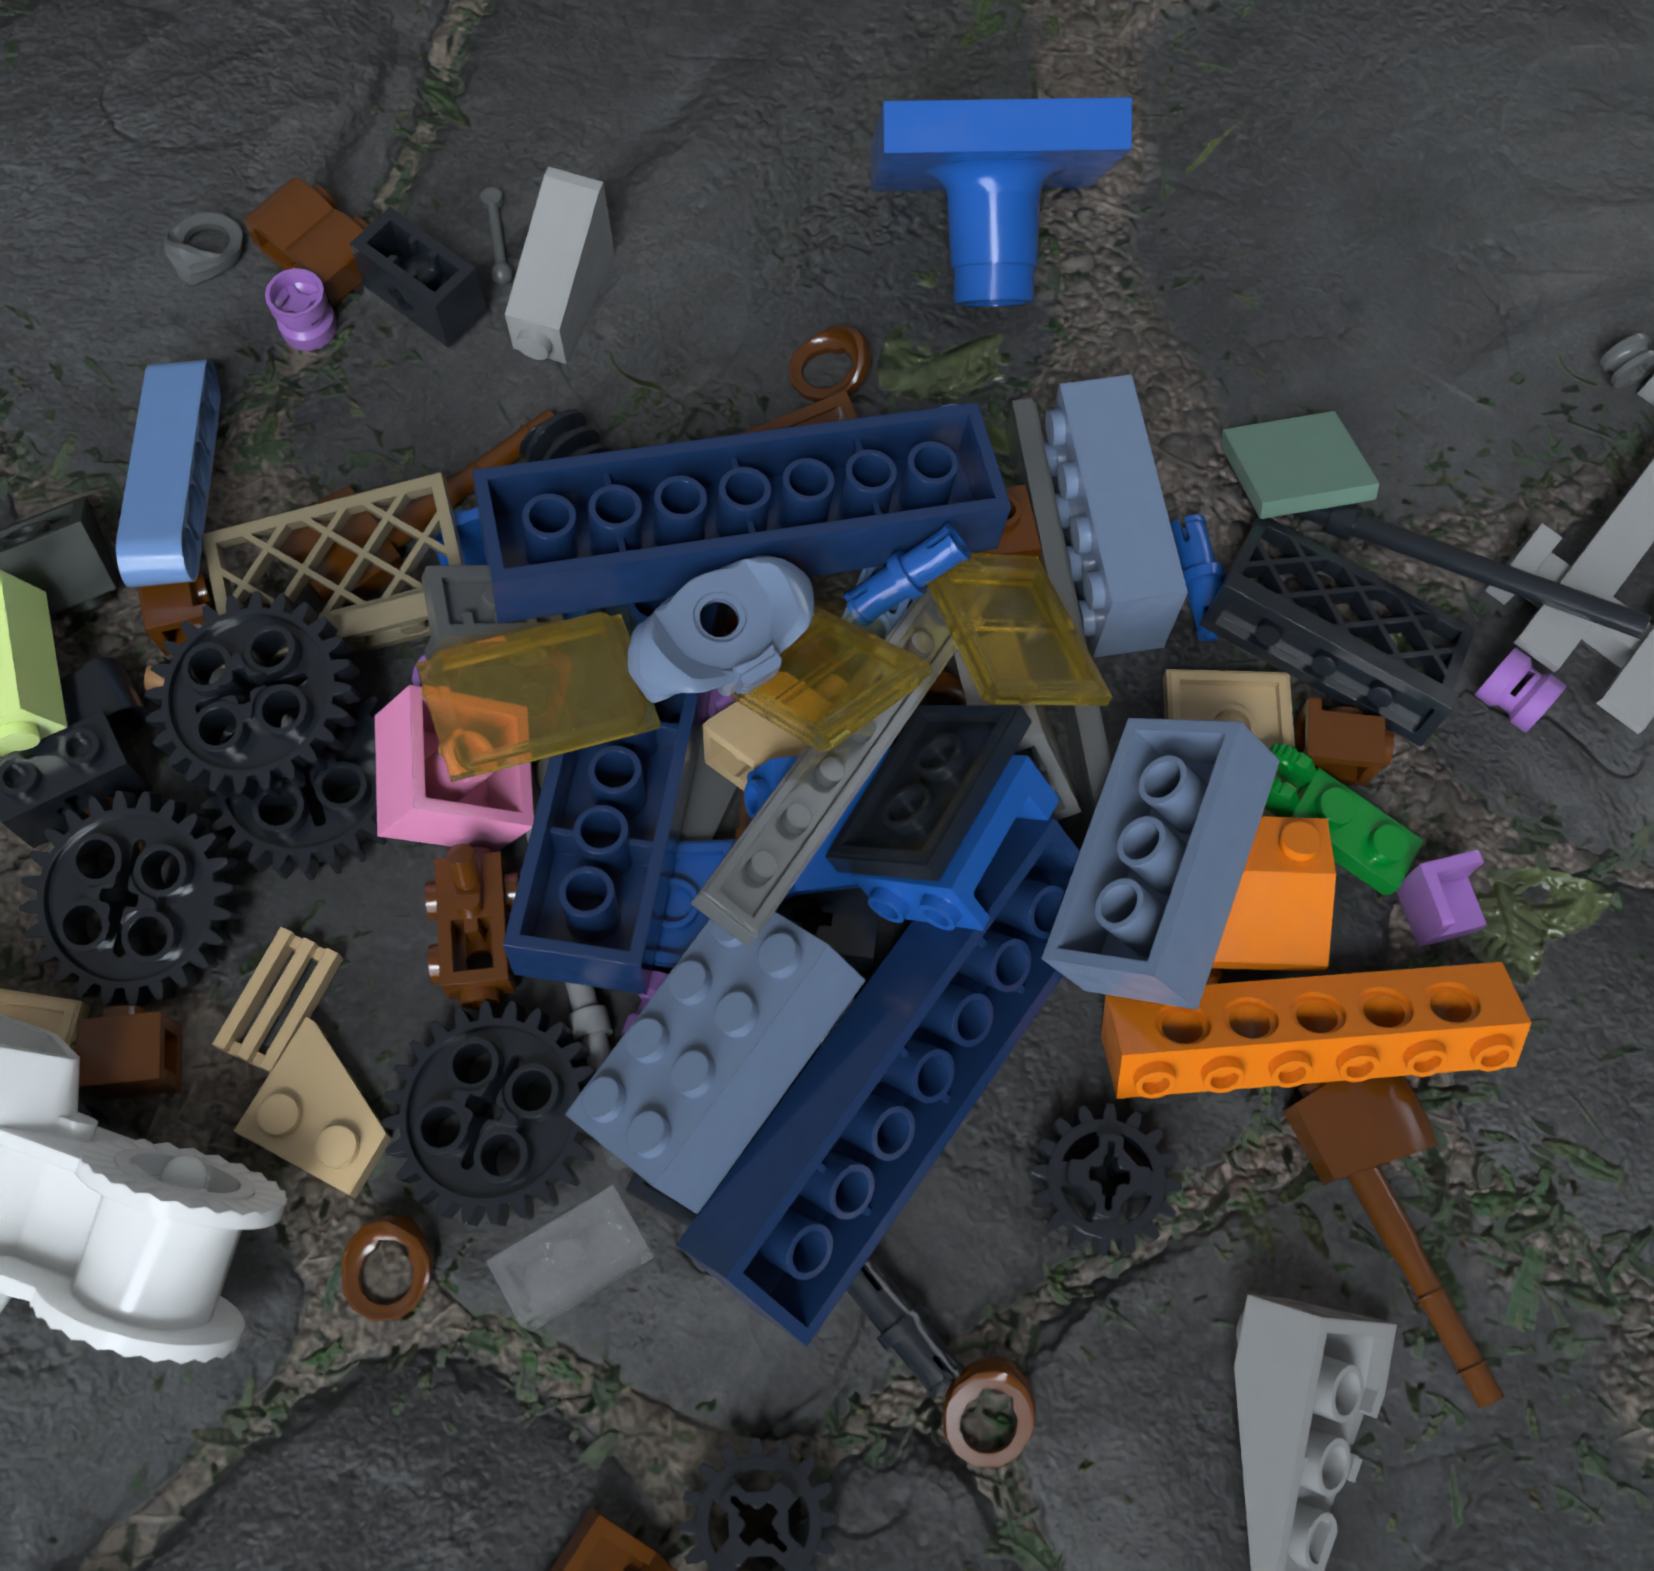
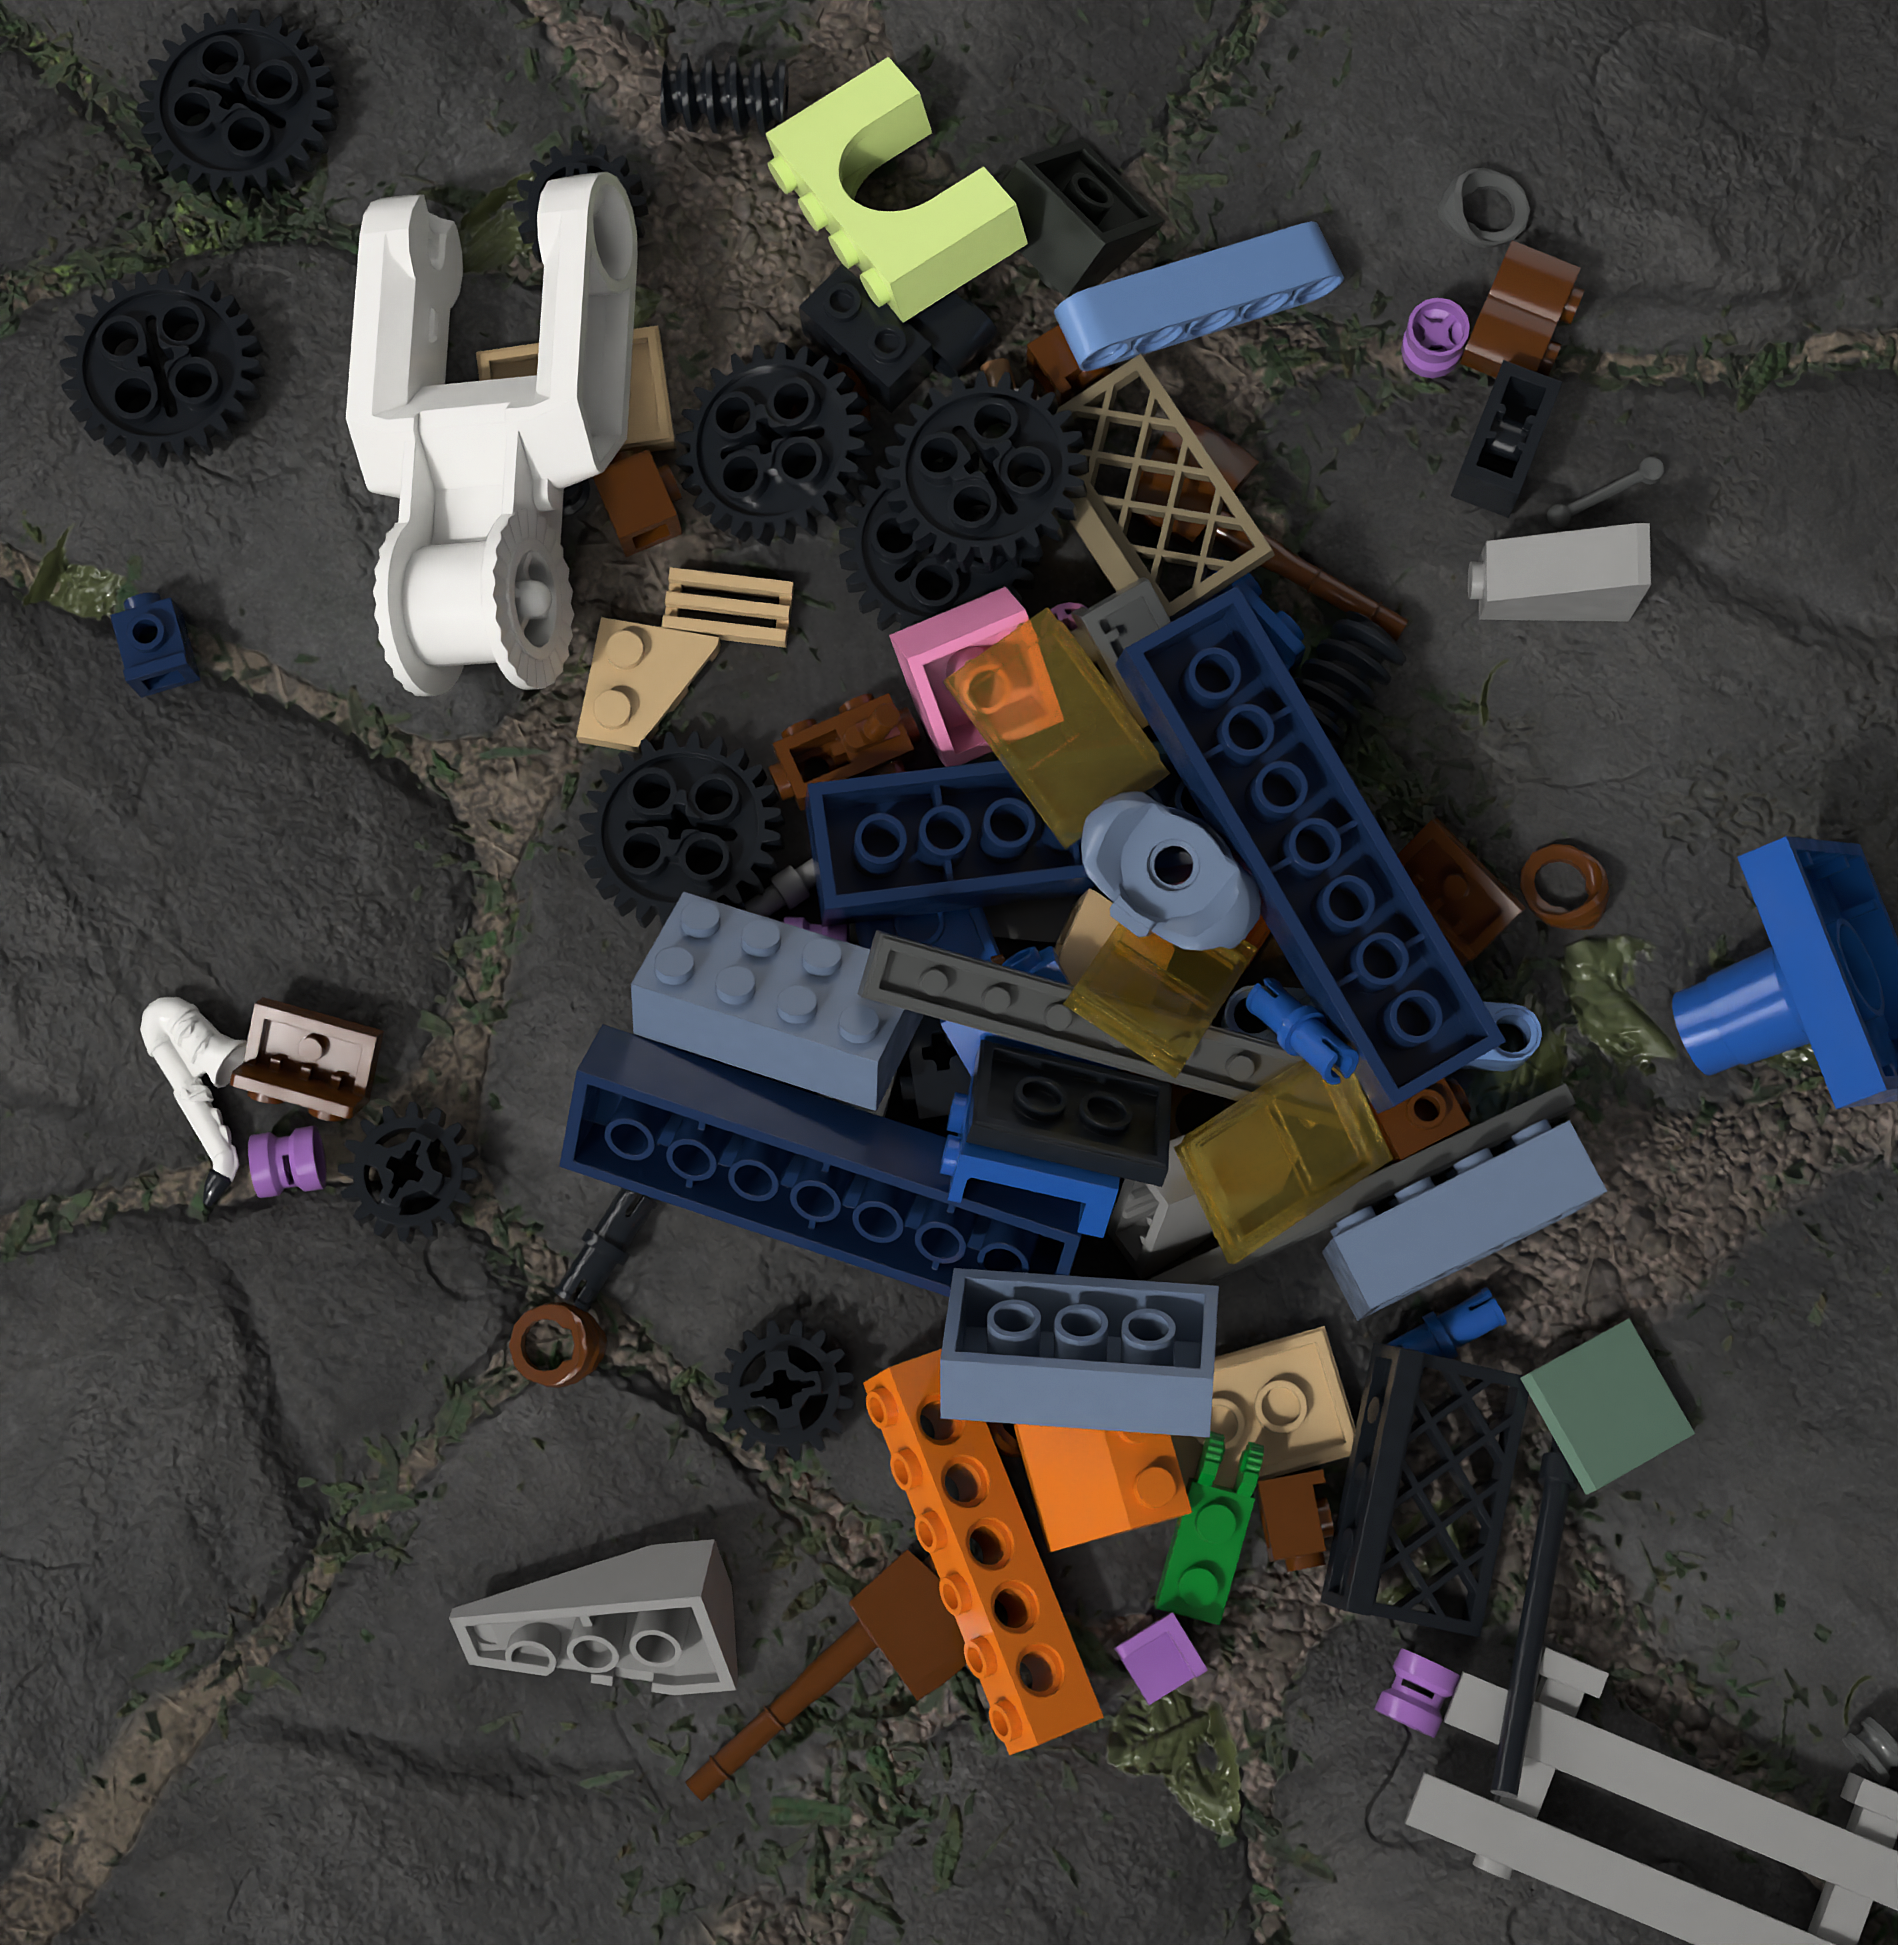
camera: 80 degrees right, 10 degrees up
reddish brown piece [341,1215,434,1322] -> none
clear brick [486,1185,655,1332] -> none

